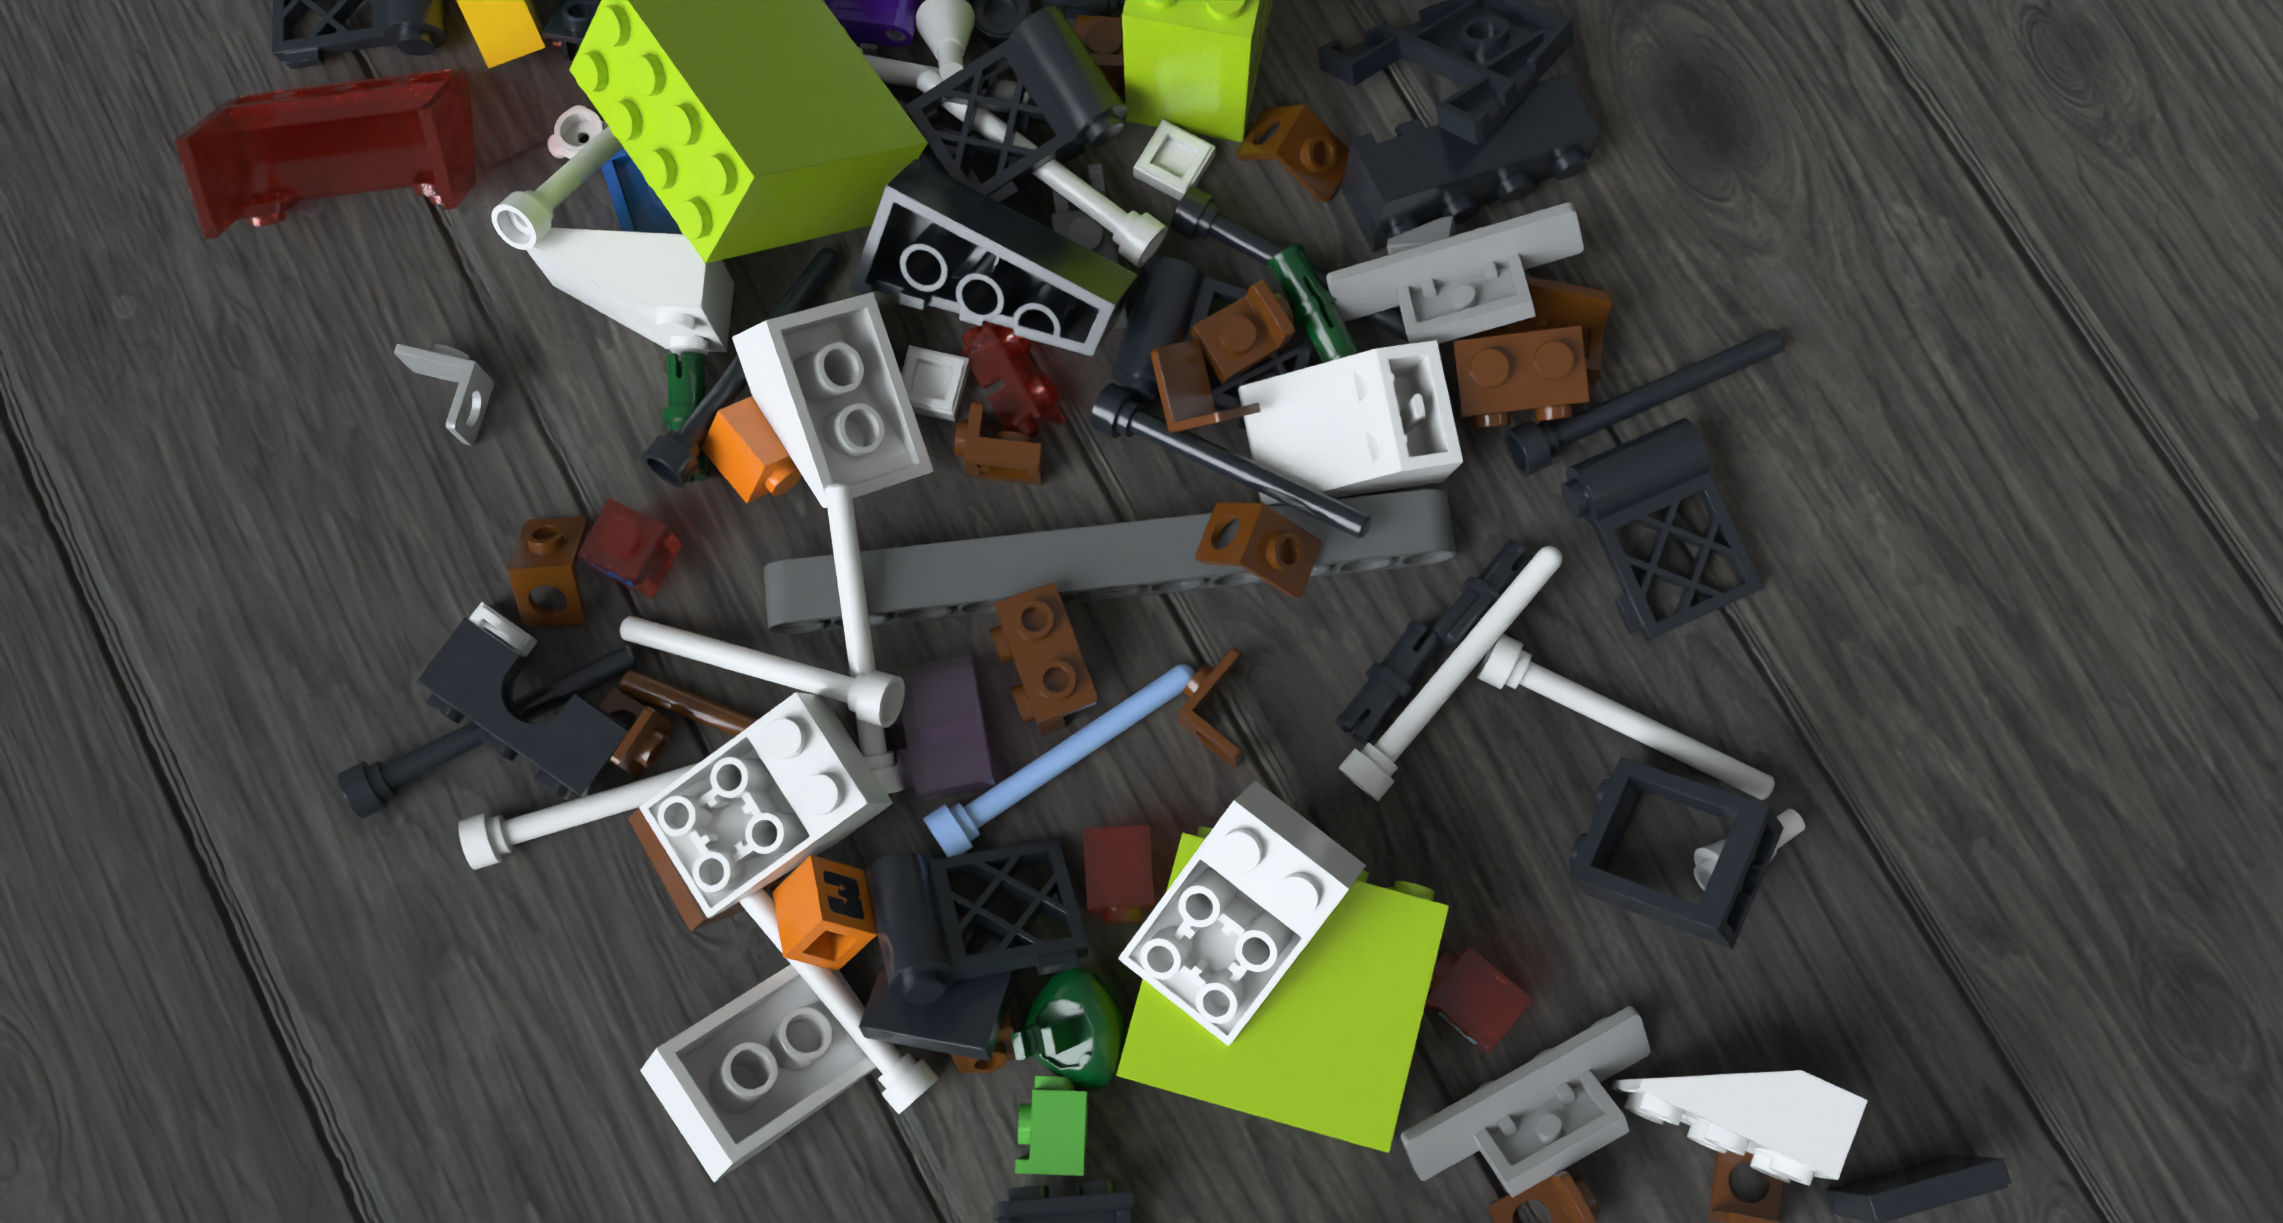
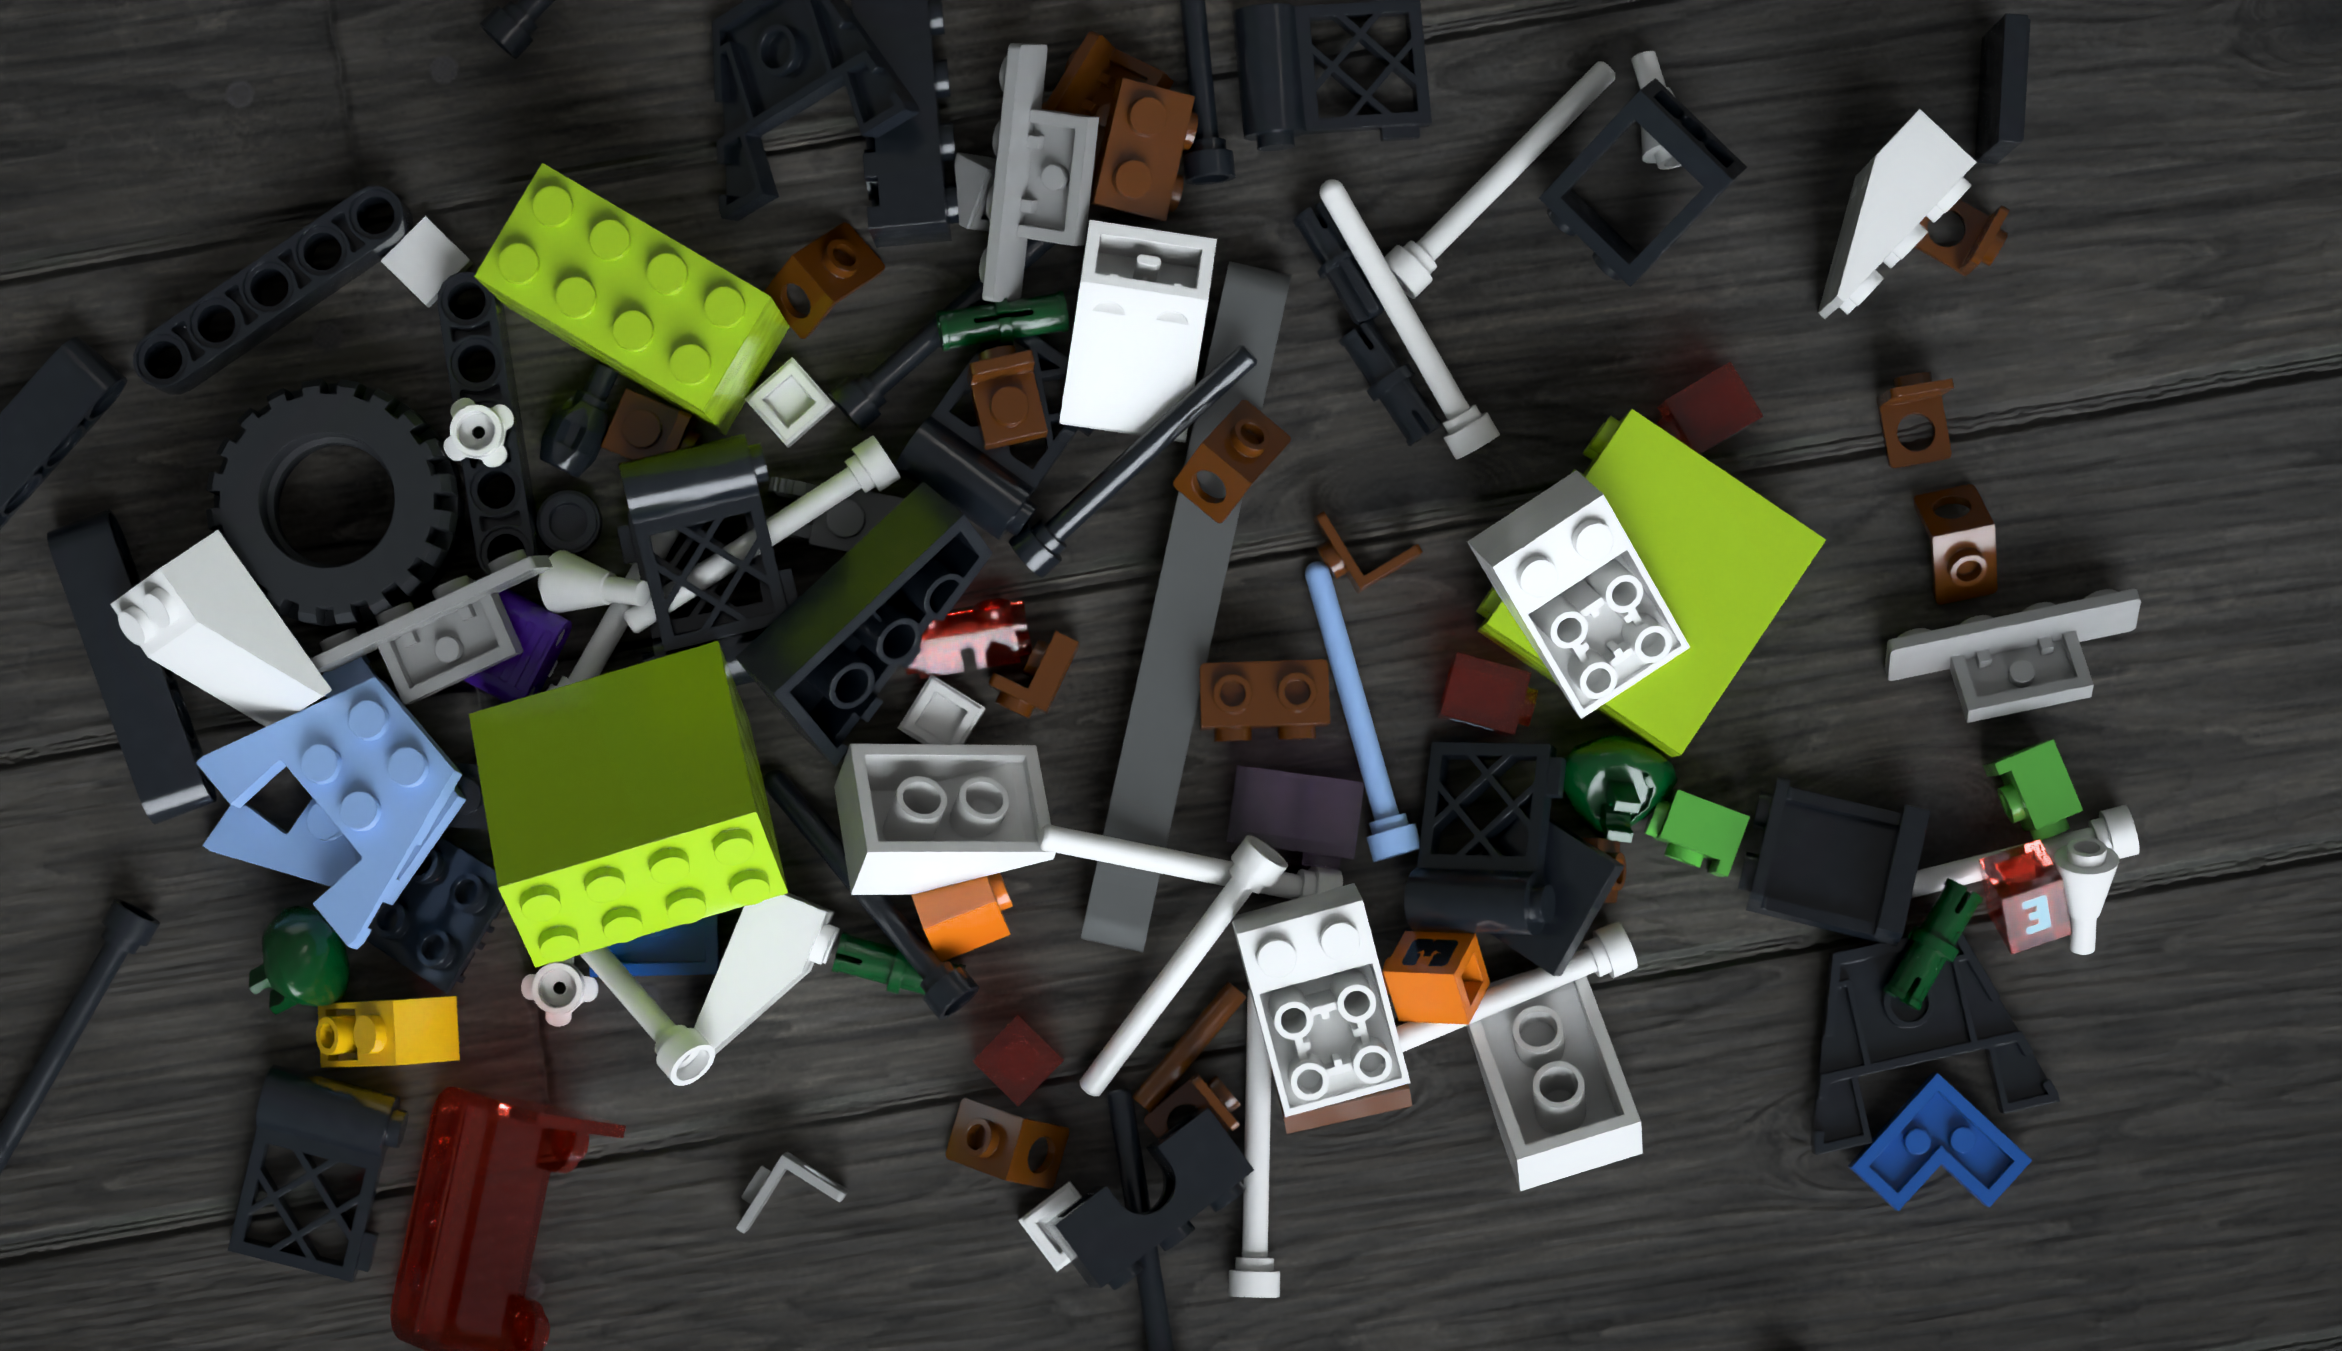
camera: 80 degrees left, 10 degrees up
reddish brown bracket [1151,340,1261,433] -> none
light grey bracket [1400,1006,1651,1198] -> none

